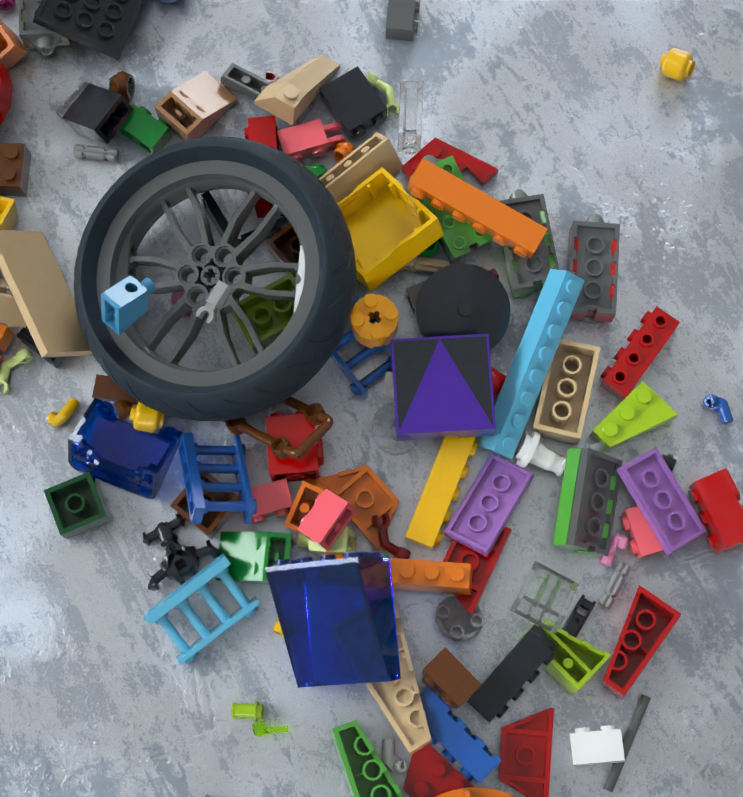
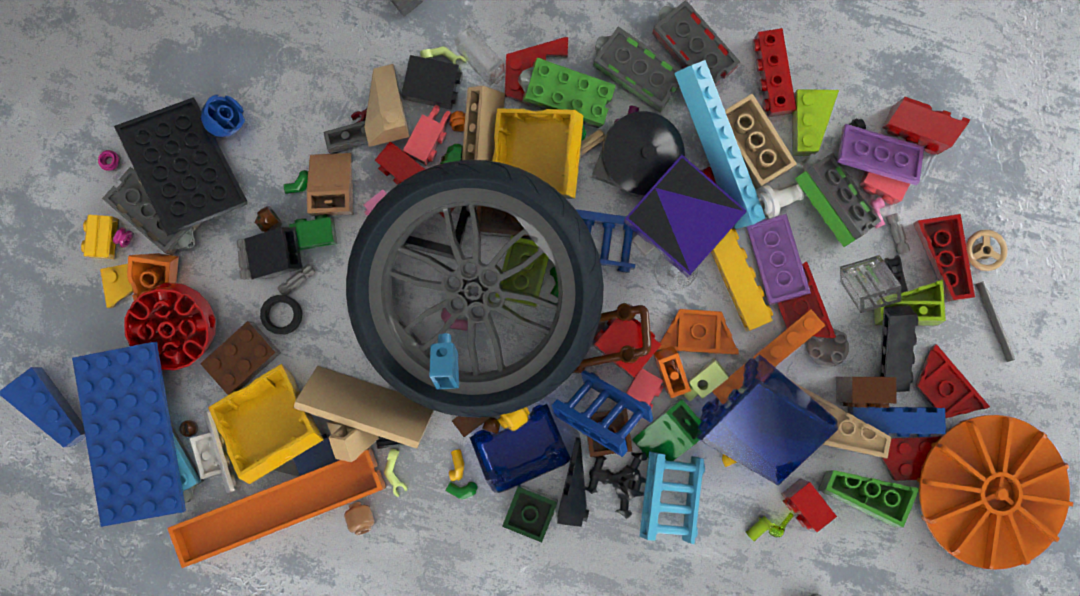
camera: 45 degrees left, 10 degrees up
light grey bar [196,280,233,325] -> none
coral brick [297,489,356,551] -> none
light orange brick [351,293,398,348] -> none
dark red arm [371,514,411,559] -> none
white arm [382,739,407,775] -> none
orange brick [407,158,548,258] -> none
white brick [570,725,625,767] -> none
blue arm [703,394,734,424] -> none
none -> black tyre [260,295,302,335]
none -> green arm [284,170,308,194]
none -> green arm [445,482,478,500]
none -> black wedge [557,436,589,527]
none -> red brick [781,478,837,533]
none -> tan piece [966,230,1008,271]

